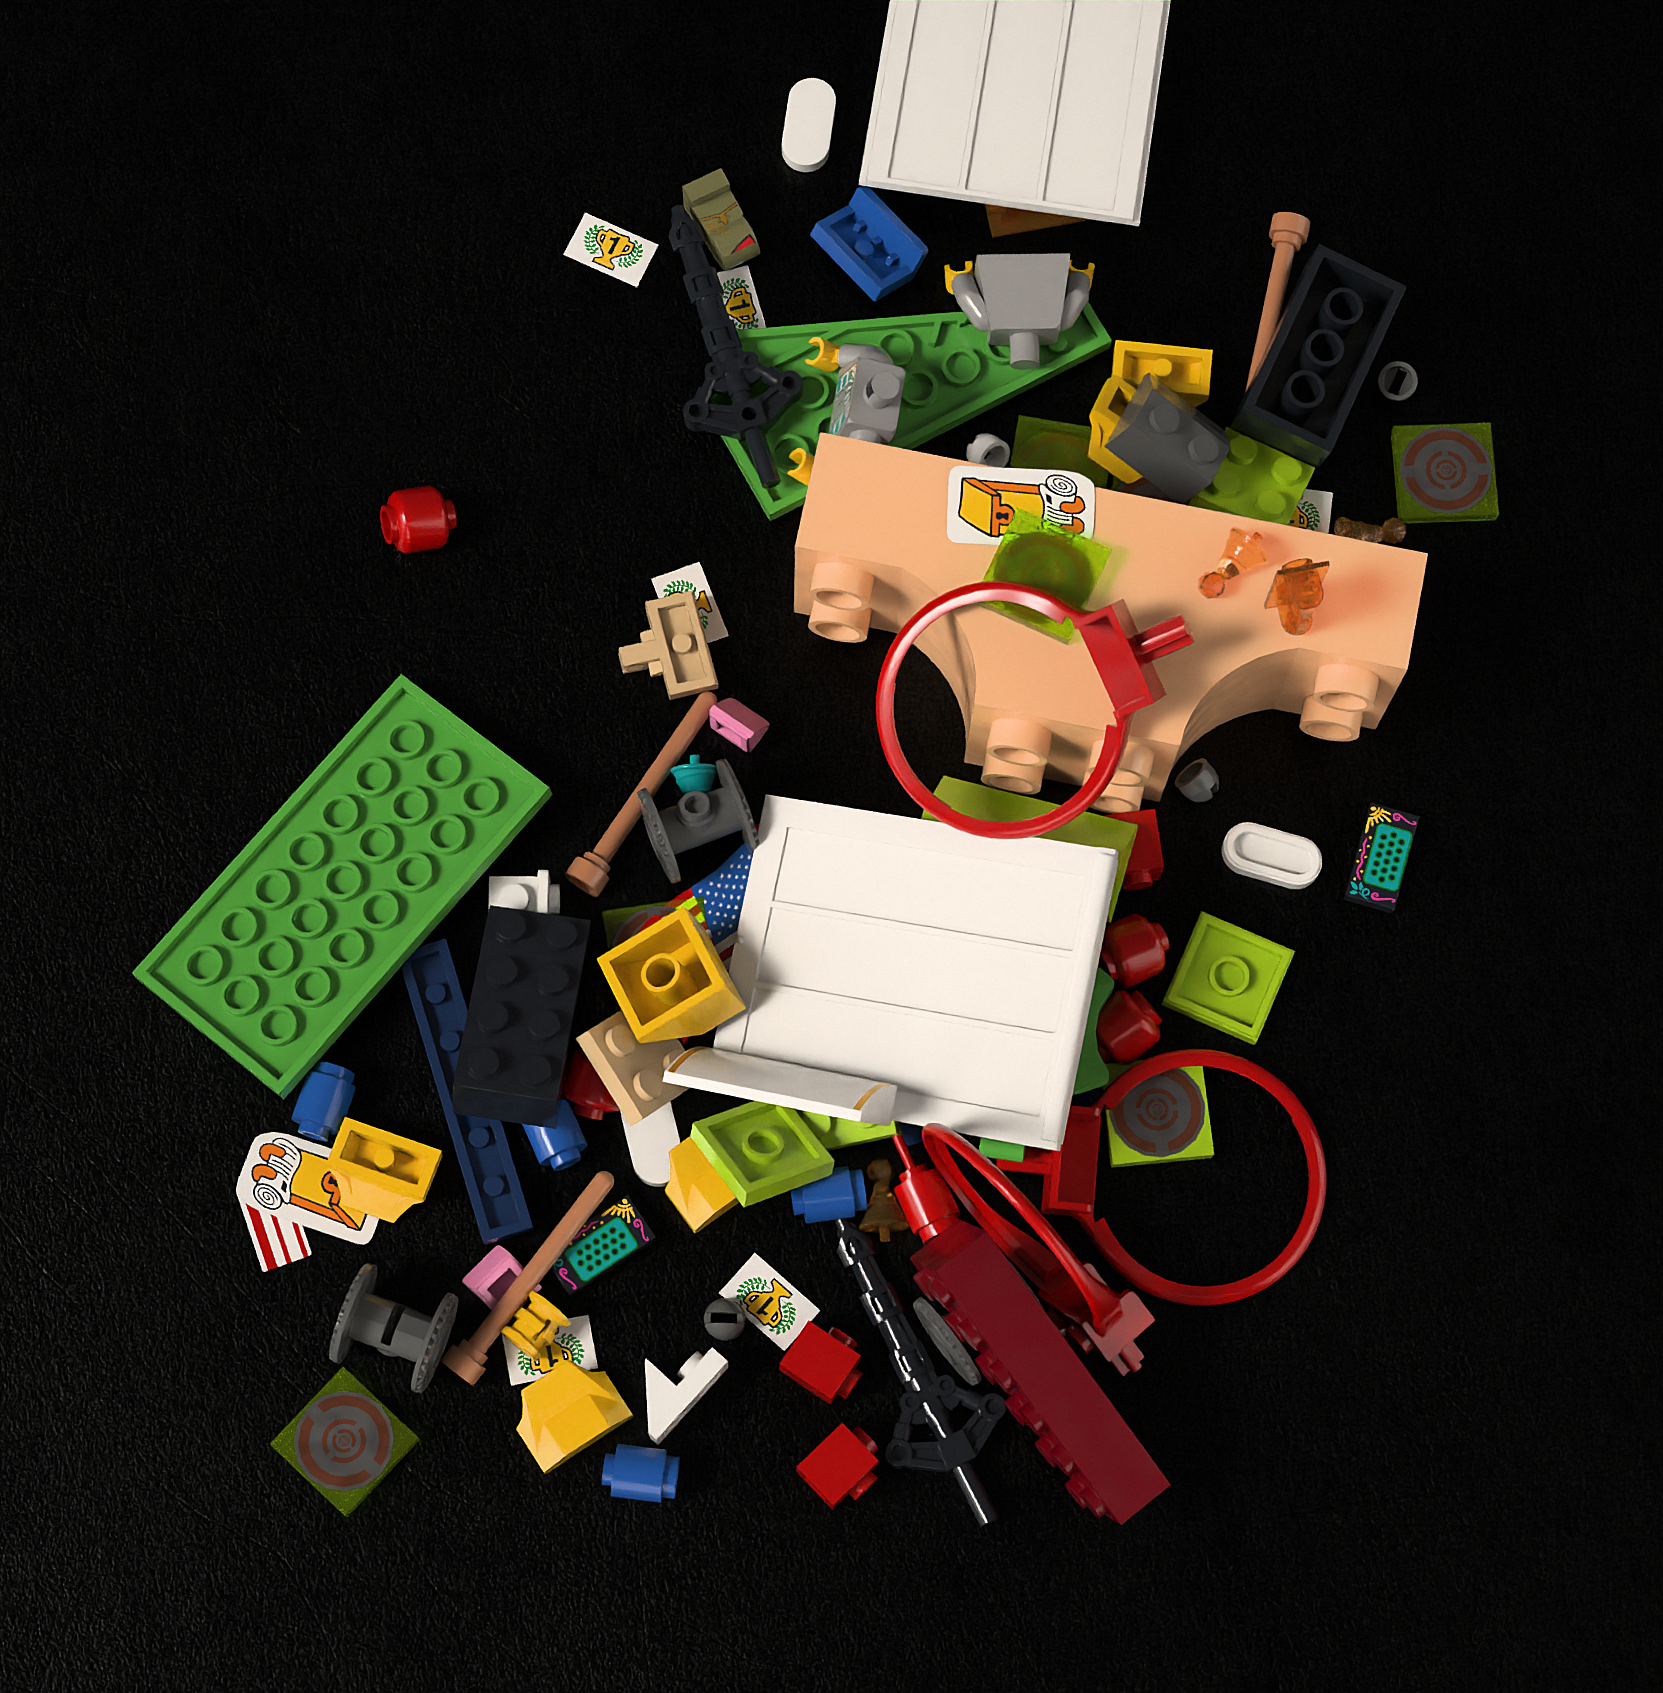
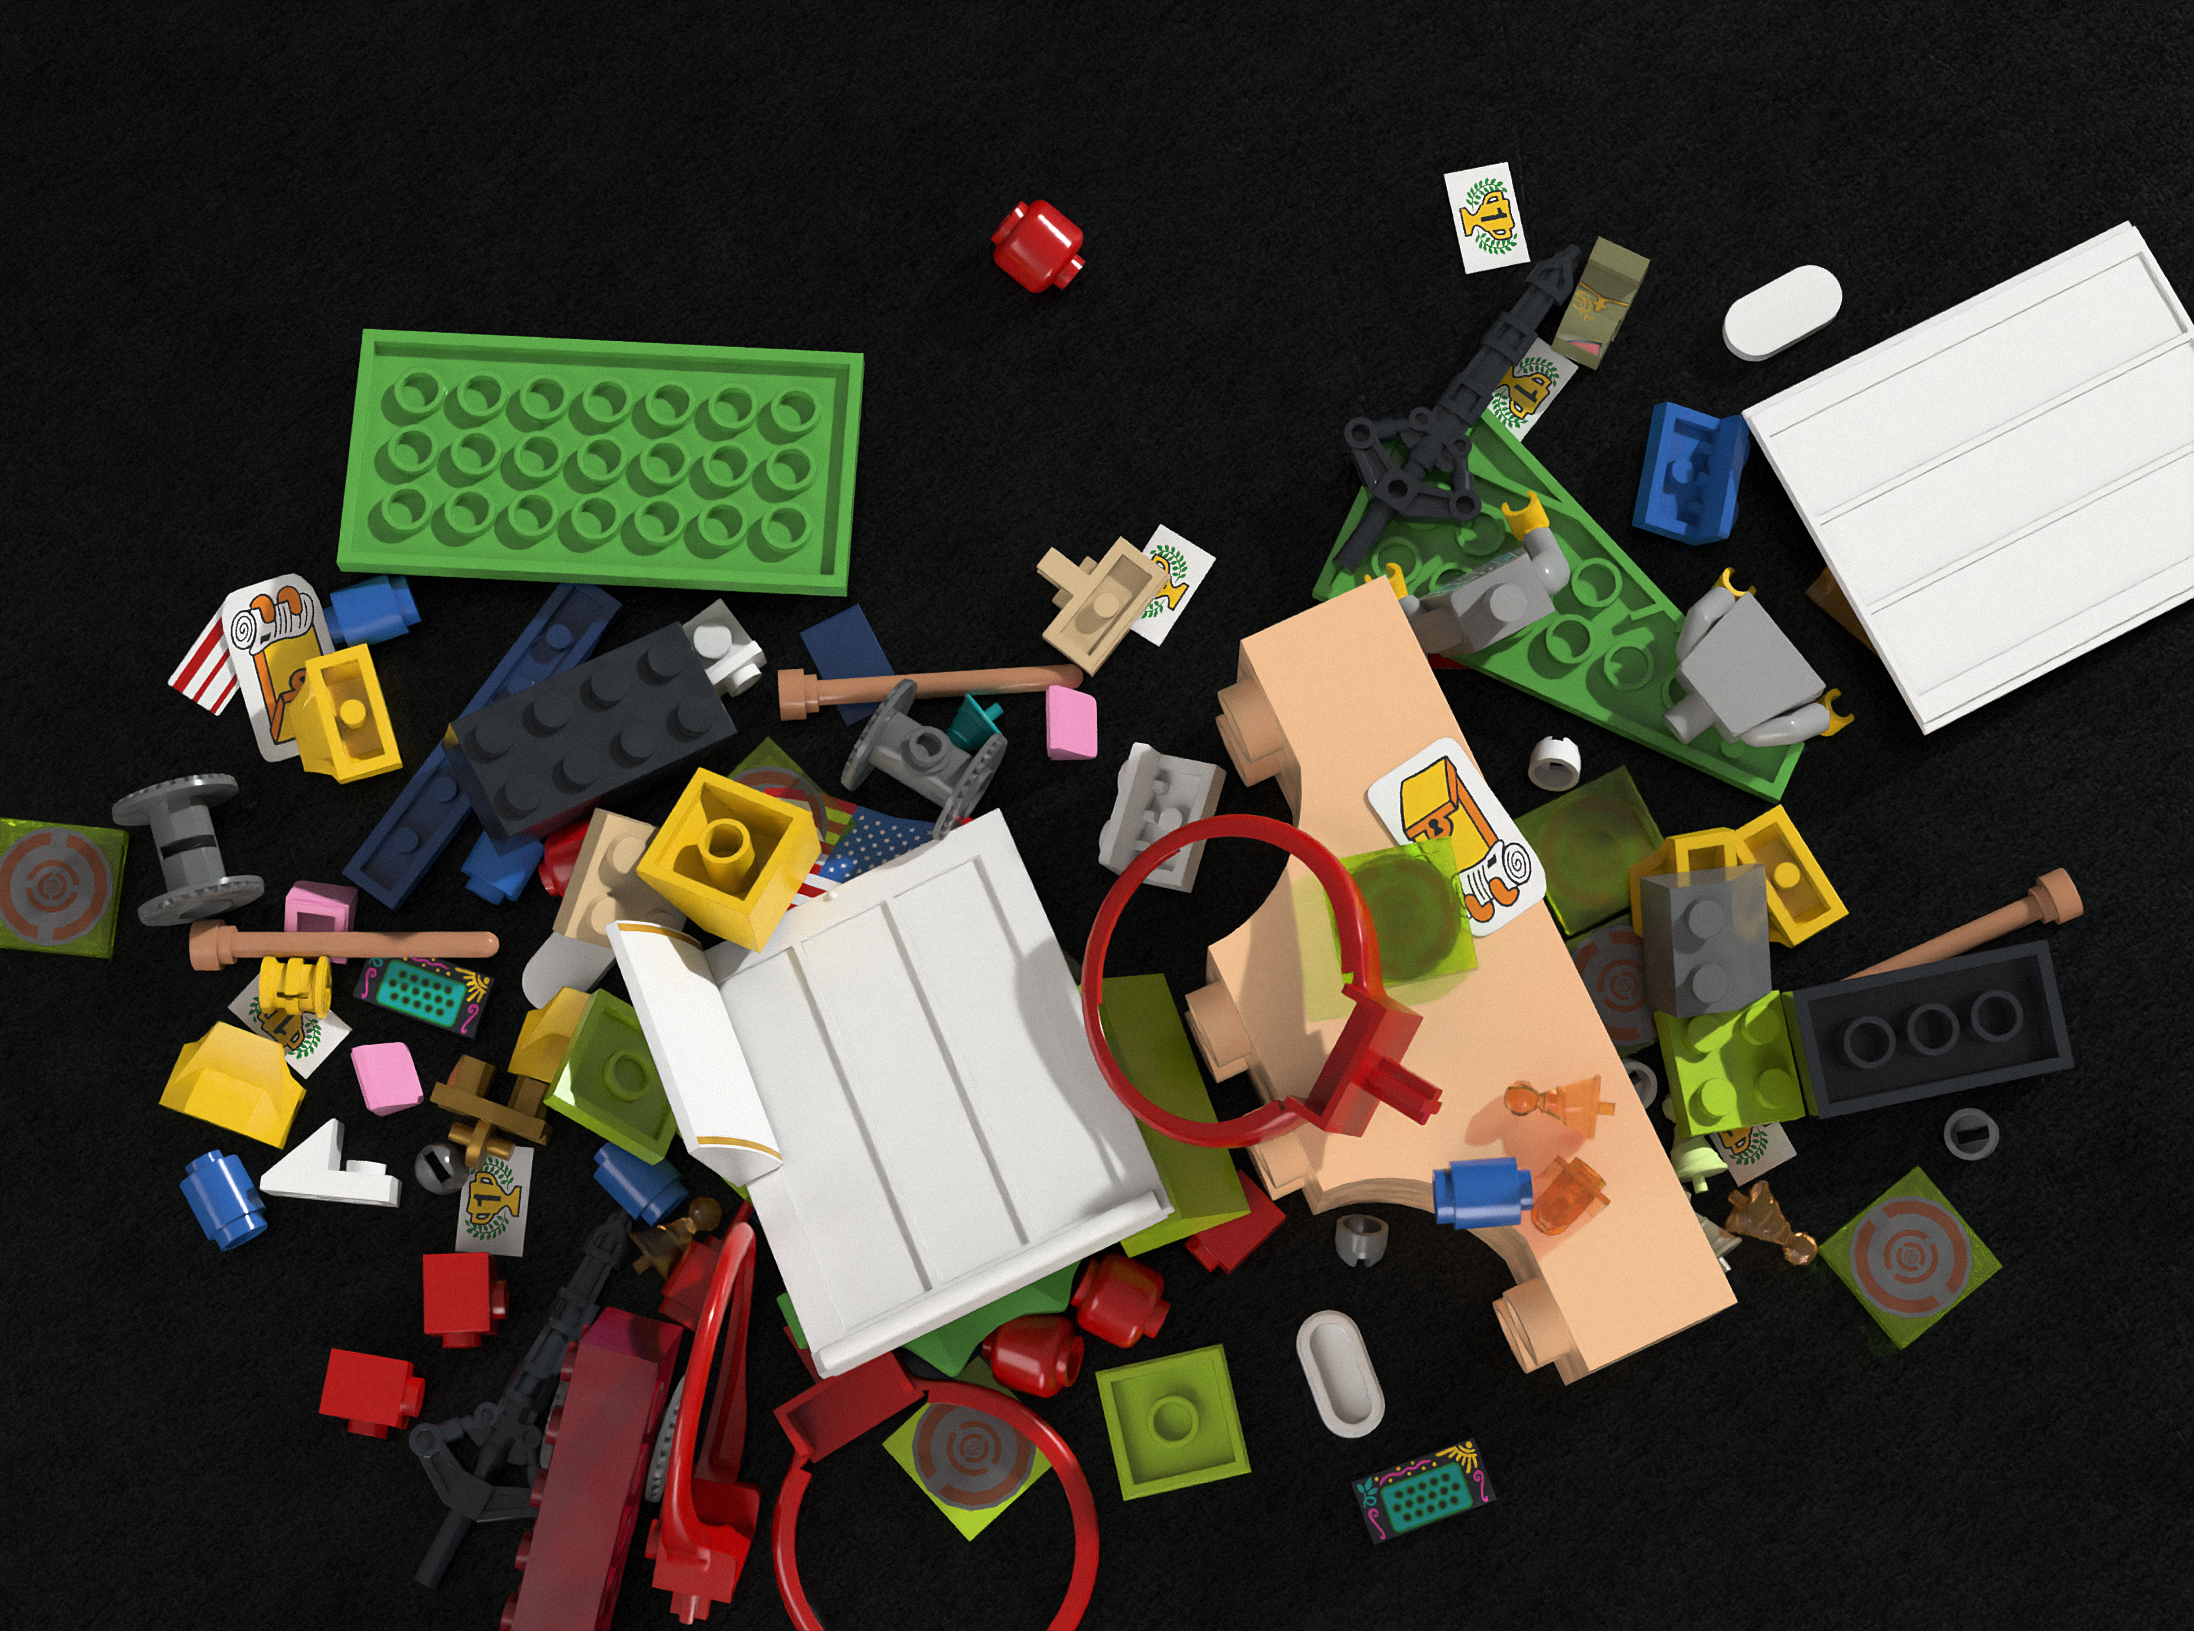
camera: 60 degrees right, 5 degrees up
none -> bright pink slope [350,1042,424,1117]
none -> pearl gold hips [430,1055,554,1170]
none -> dark blue sticker [800,604,895,727]
none -> white bracket [1099,742,1227,893]
none -> blue brick [1432,1156,1533,1230]

